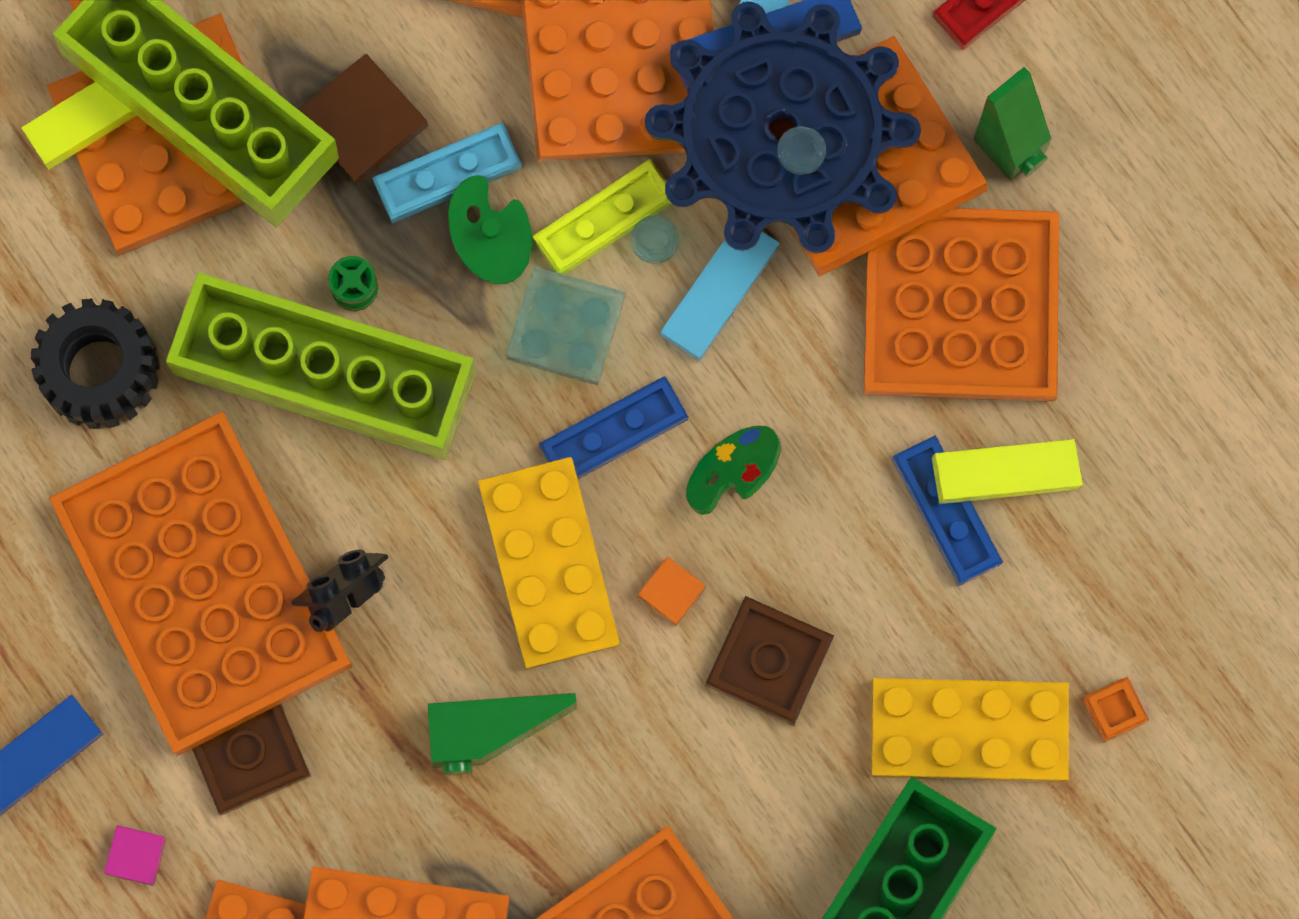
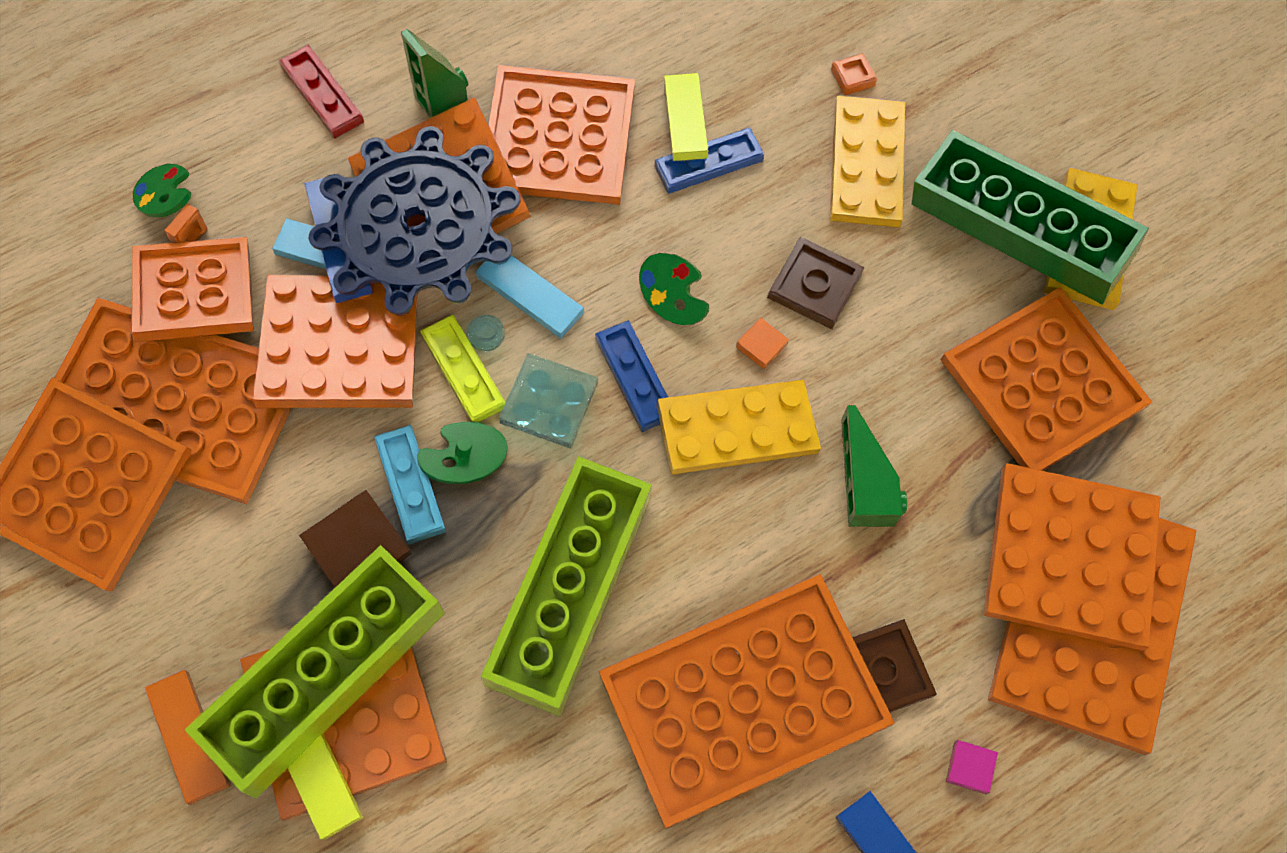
camera: 90 degrees left, 10 degrees down
black tyre [30,298,160,429] -> none
black hinge [291,549,388,632] -> none
green wheel [328,256,379,311] -> none
clear light blue plate [777,126,826,175] -> none

